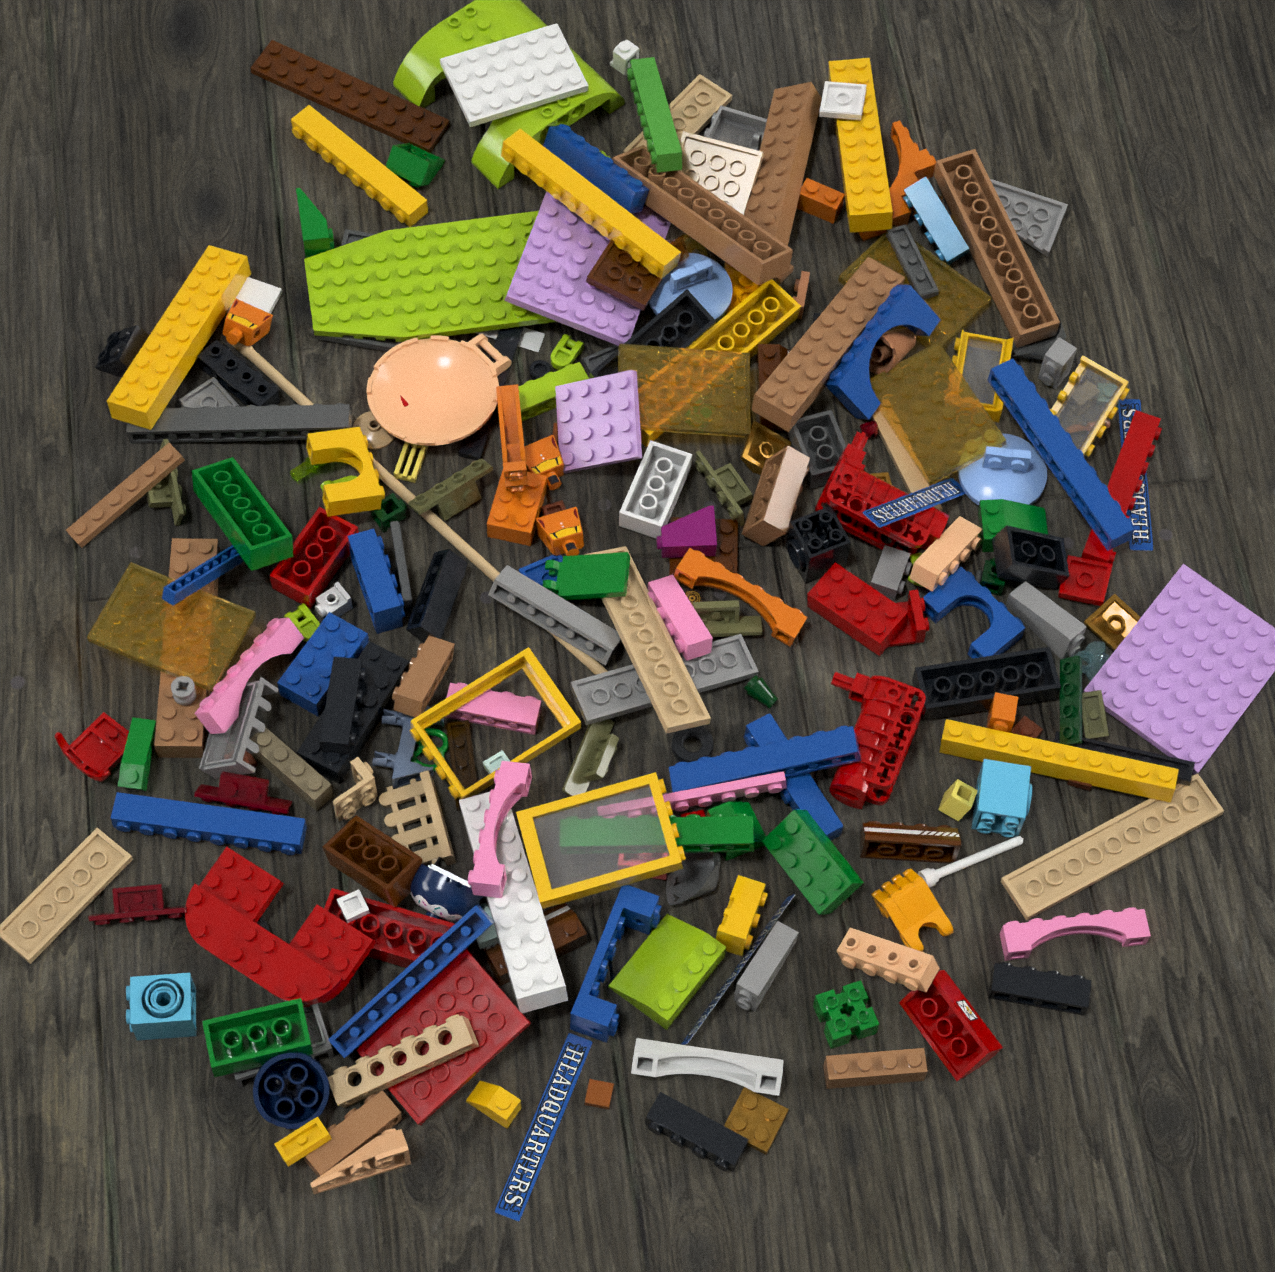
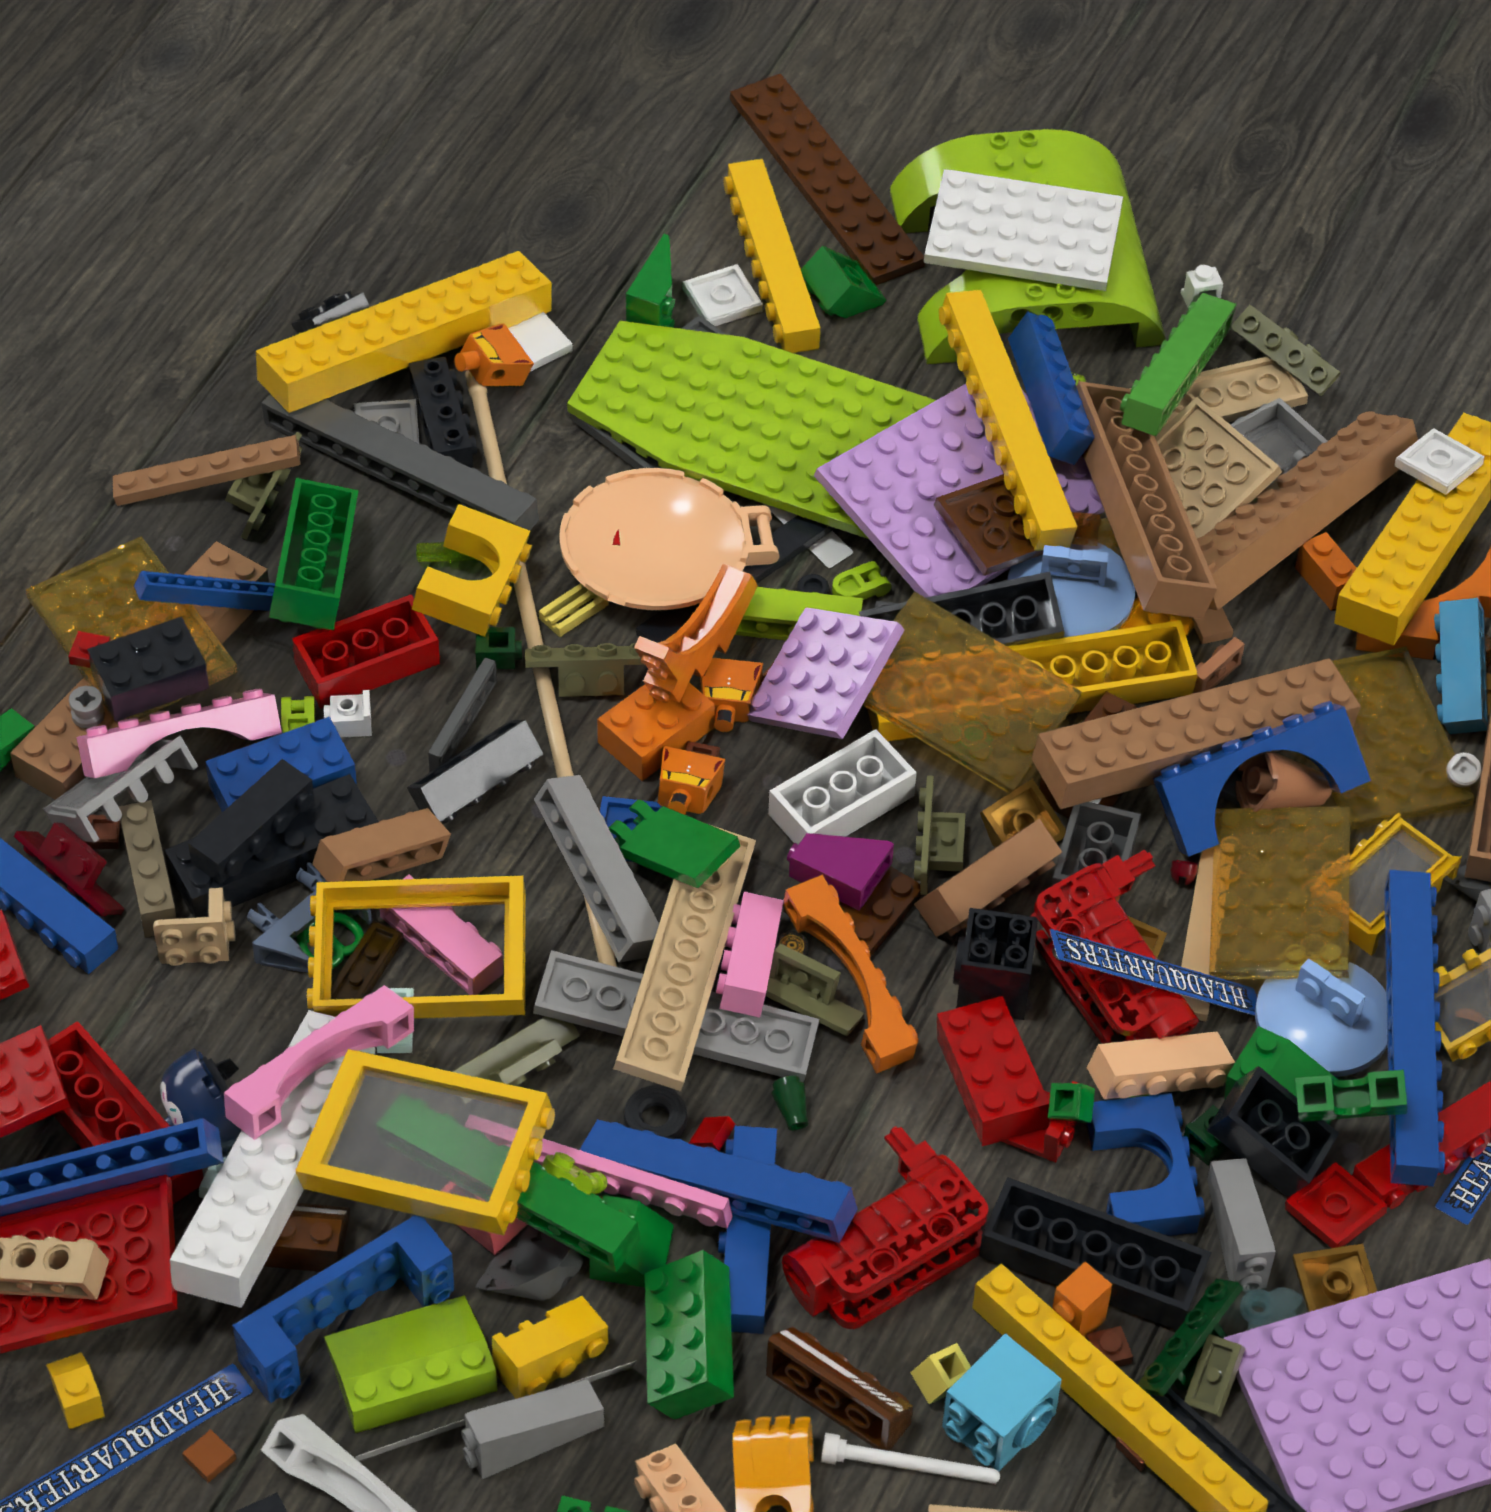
camera: 35 degrees right, 10 degrees down
reddish brown slope [323,815,423,907] -> none
white tile [337,889,370,923] -> none
blue brick [348,529,405,634] -> none
tan dish [353,411,395,450] -> none
tan fence [379,770,456,866] -> none
light grey brick [870,545,912,601] -> none
dark grey tile [886,224,939,300] -> none
none -> red plate [68,631,111,668]
none -> black brick [87,616,209,722]
none -> lime plate [542,1152,608,1195]
none -> white tile [683,264,763,326]
none -> red tile [688,1116,736,1151]
none -> green slope [1048,1083,1095,1123]
none -> olive bracket [1231,305,1341,396]
none -> green arch [1295,1070,1407,1122]
none -> white tile [1446,753,1481,787]

